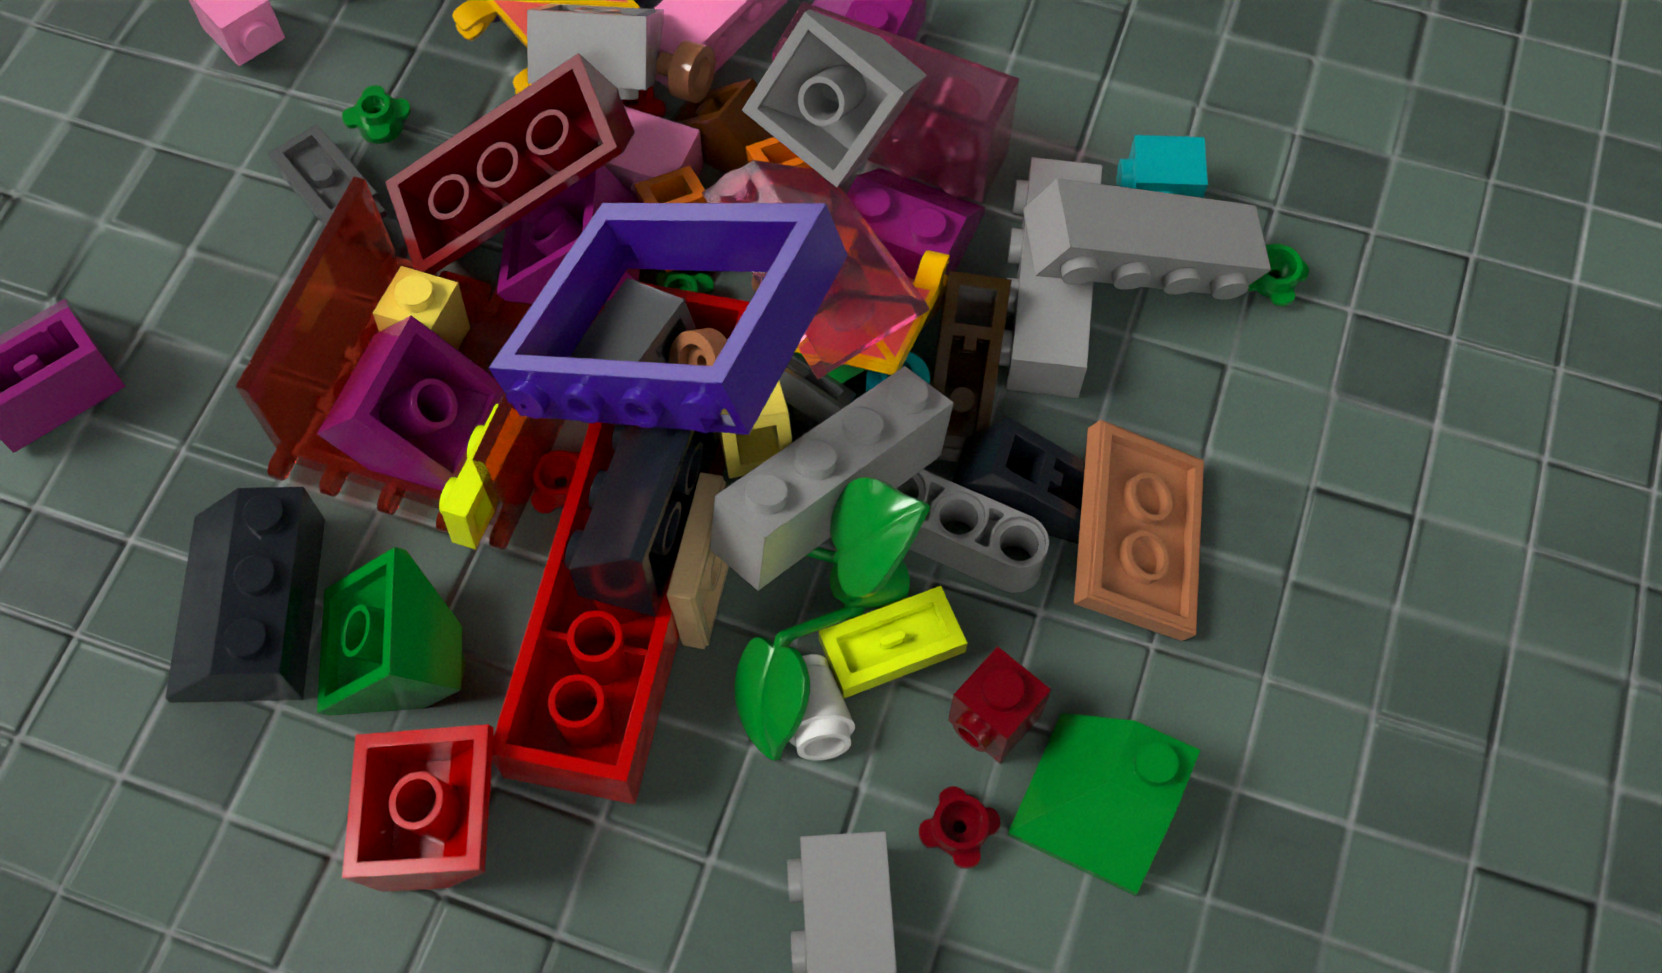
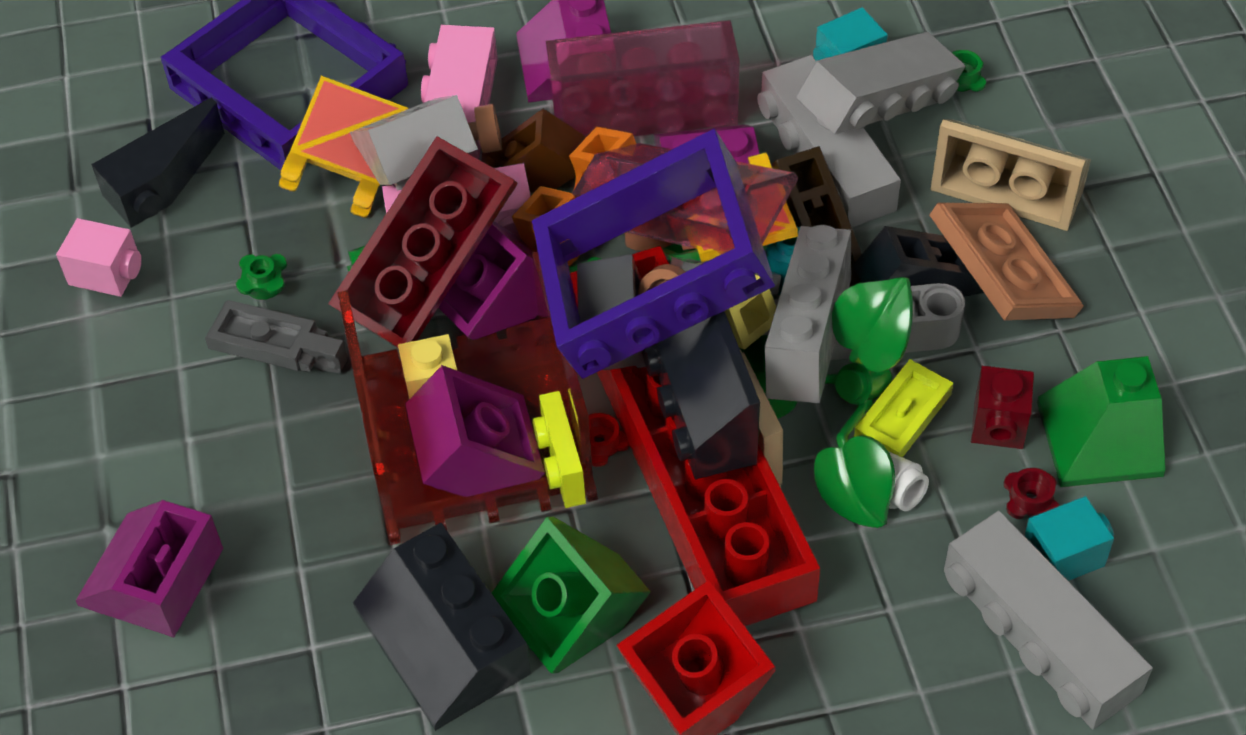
camera: 30 degrees left, 10 degrees down
light grey slope [742,9,927,188] -> none
none -> tan slope [931,119,1091,231]
none -> teal brick [1024,496,1114,581]

